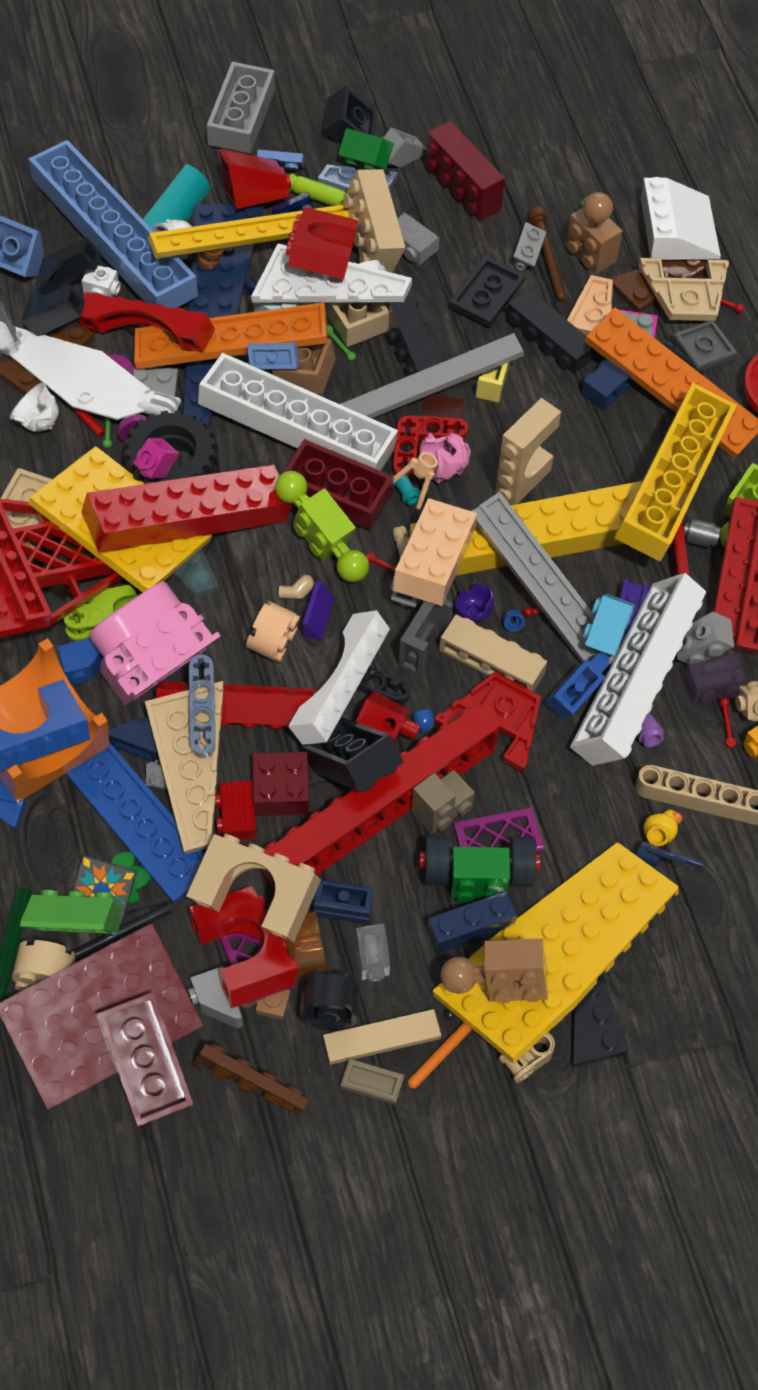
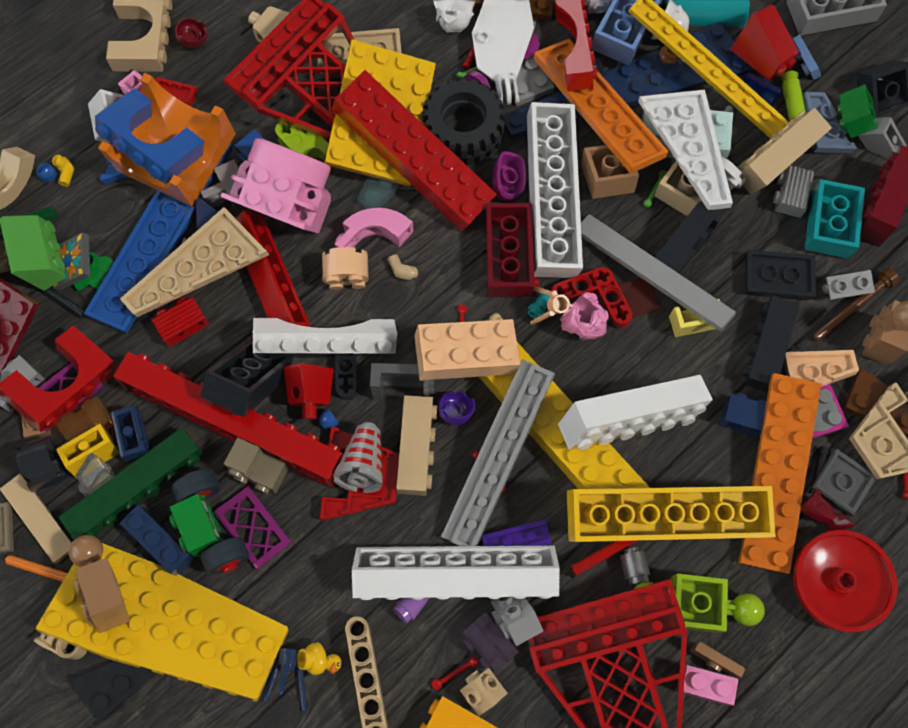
camera: 65 degrees right, 10 degrees up
dark pink brick [134,438,179,479] -> none
tan arch [186,834,321,942] -> none
sand blue beam [189,654,216,758] -> none
medium blue hinge [247,342,299,369] -> none
dark red brick [253,752,309,816] -> none
lime brick [275,471,369,582] -> none
red arch [285,207,359,279] -> none
dark purple slope [302,581,334,640] -> none
tan arch [495,398,561,505] -> none
blue hinge [503,609,525,632] -> none
blue brick [544,653,610,720] -> none
medium azure brick [583,594,636,656] -> none
none -> yellow brick [56,424,120,479]
none -> dark green brick [59,428,204,540]
none -> light grey brick [200,159,239,207]
none -> light grey cone [333,422,383,493]
none -> bright pink arch [335,208,414,248]
none -> magenta piece [492,151,526,202]
none -> white brick [558,375,713,450]
none -> dark red animal [800,489,855,532]
none -> teal brick [805,179,865,259]

